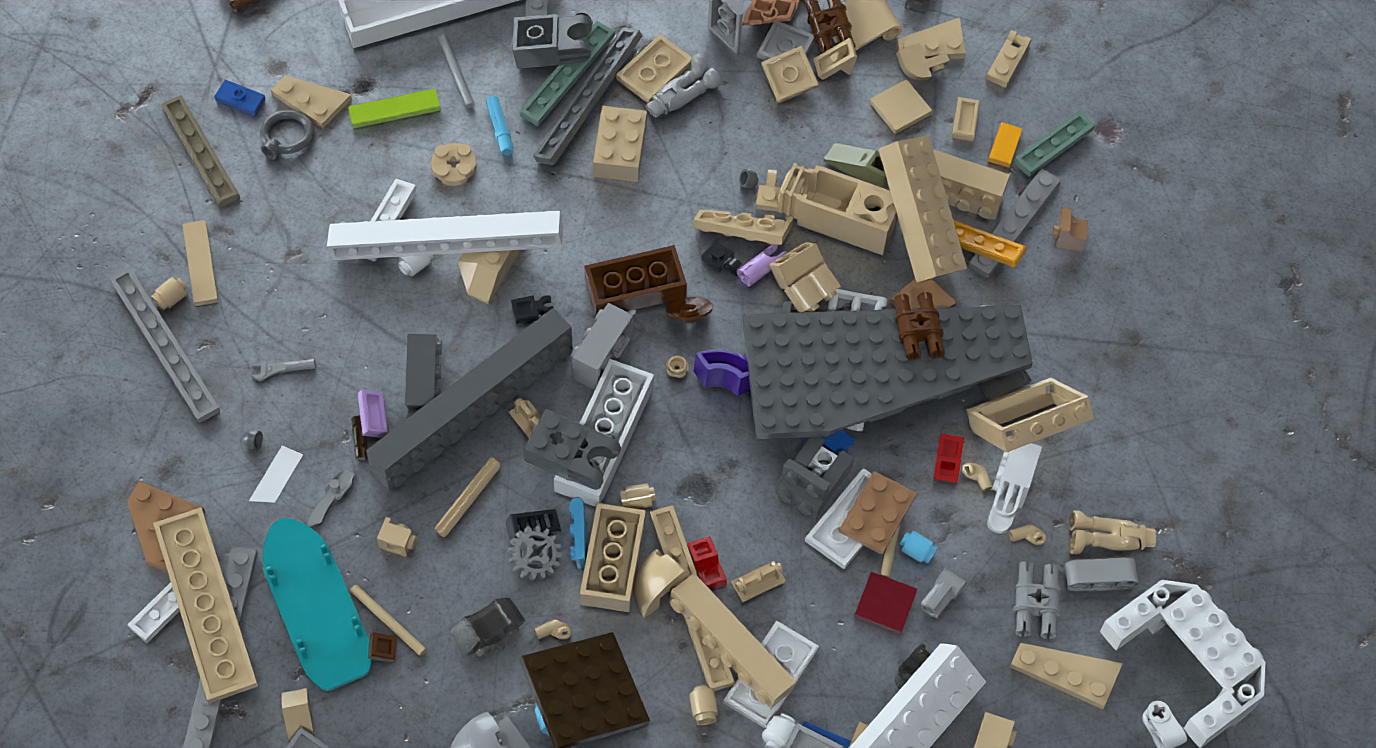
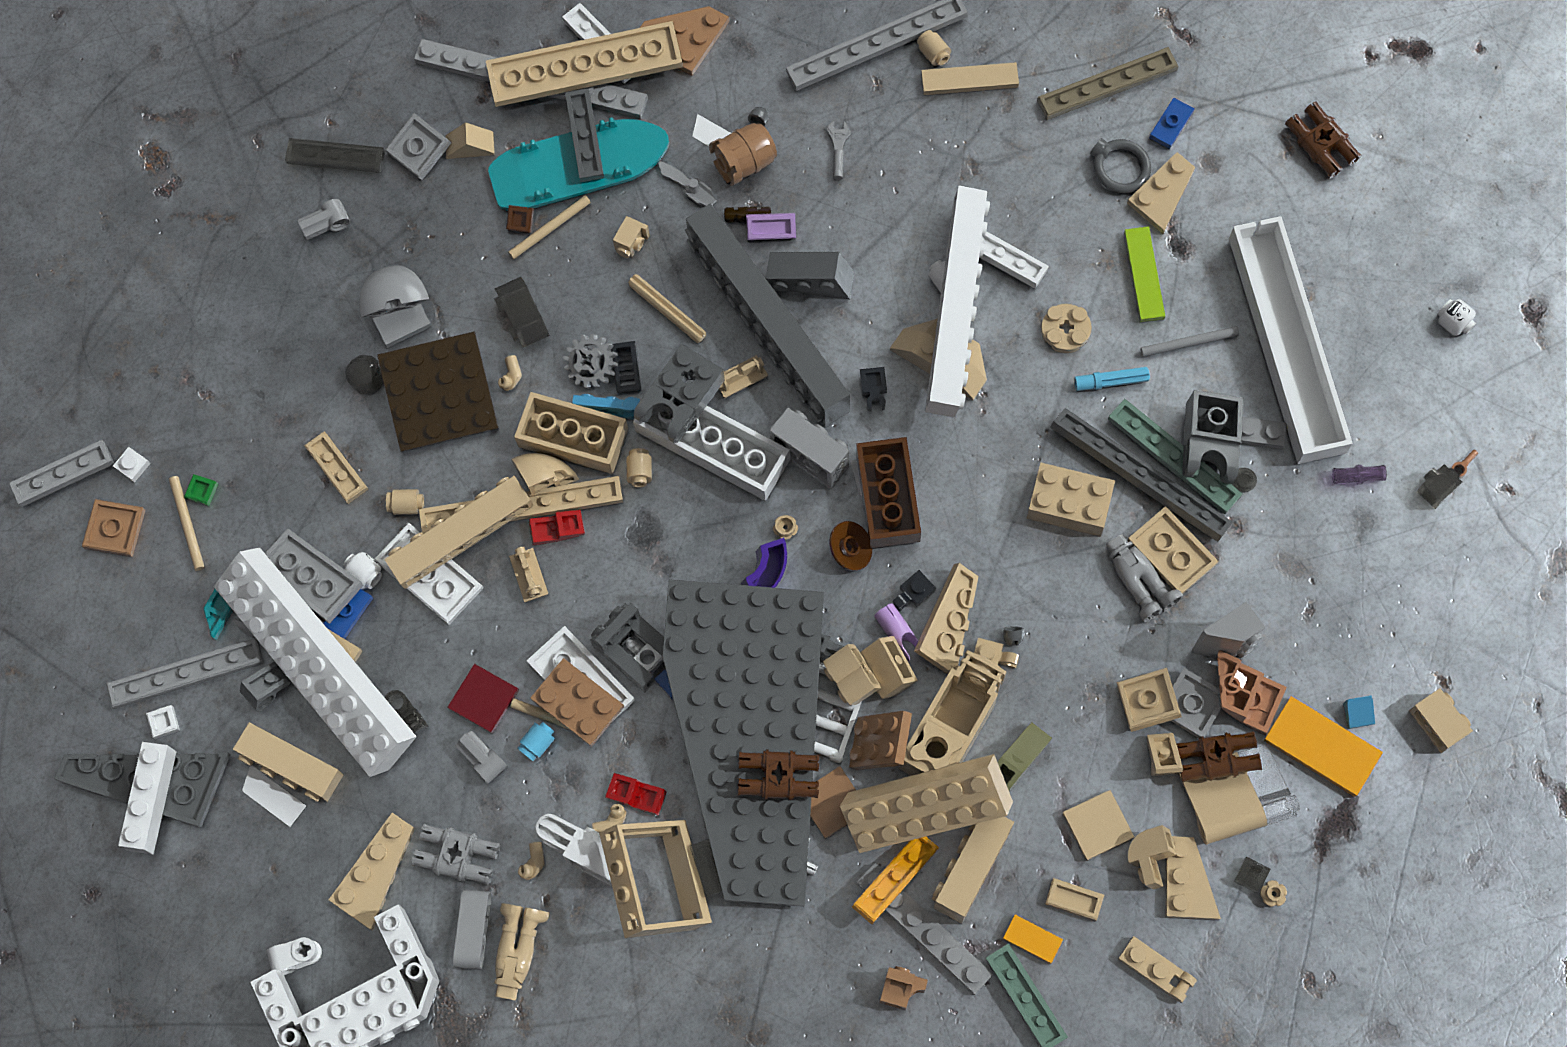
camera: 105 degrees right, 10 degrees up
none -> dark grey plate [565,88,604,182]
none -> medium nougat piece [709,123,777,186]
none -> medium nougat plate [849,711,912,770]

